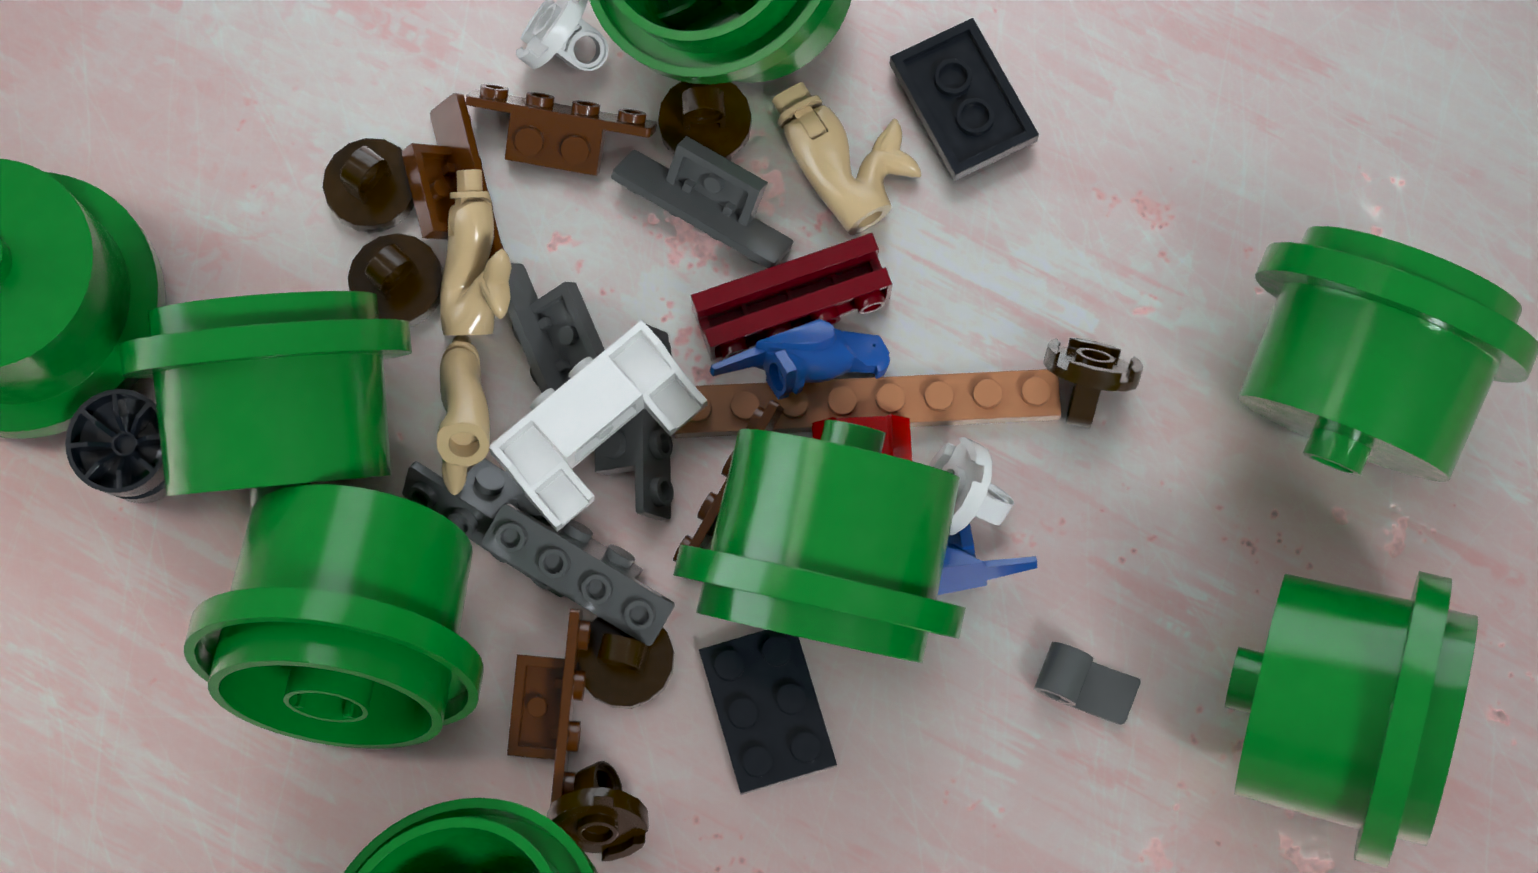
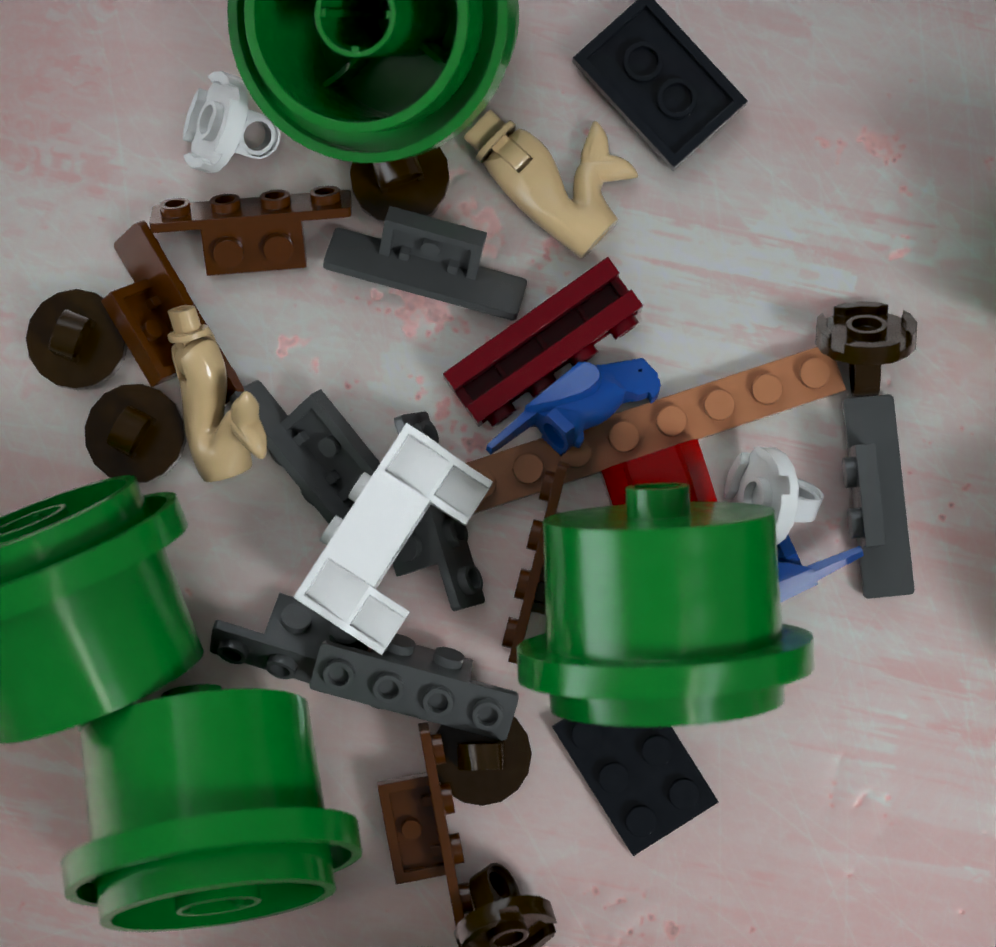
camera: 15 degrees left, 10 degrees up
tan piece [436,335,490,495] -> none
dark grey panel [1034,642,1141,725] -> none
none -> dark grey bracket [842,394,915,599]

